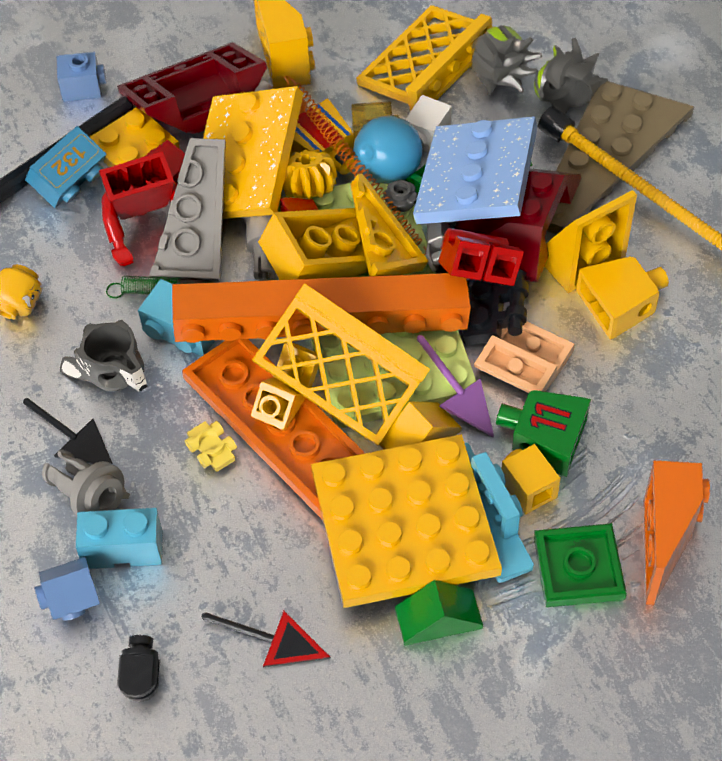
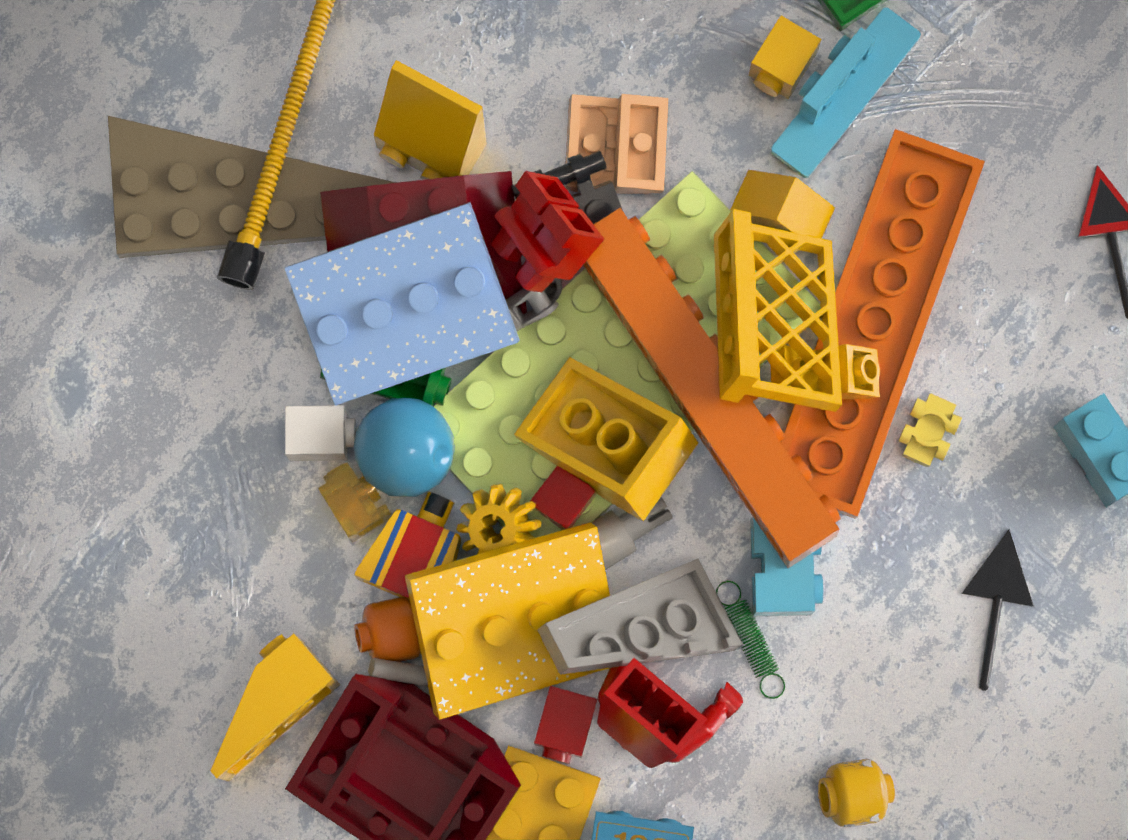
camera: 120 degrees left, 25 degrees up
light grey piece [42,450,130,516] -> none
dark grey piece [59,320,148,392] -> none
orange piece [284,76,427,256] -> none
yellow plate [311,434,502,608] -> none
yellow wing [350,174,428,276] -> none
yellow fence [356,5,493,112] -> none
dark grey plate [383,180,418,212] -> none
green slope [395,580,483,646] -> none
medium lavender piece [417,335,494,437] -> none
dark grey hair [471,25,542,96] -> none
green torso [496,390,591,477] -> none
dark grey hair [534,38,608,115] -> none
yellow torso [576,256,669,340] -> none

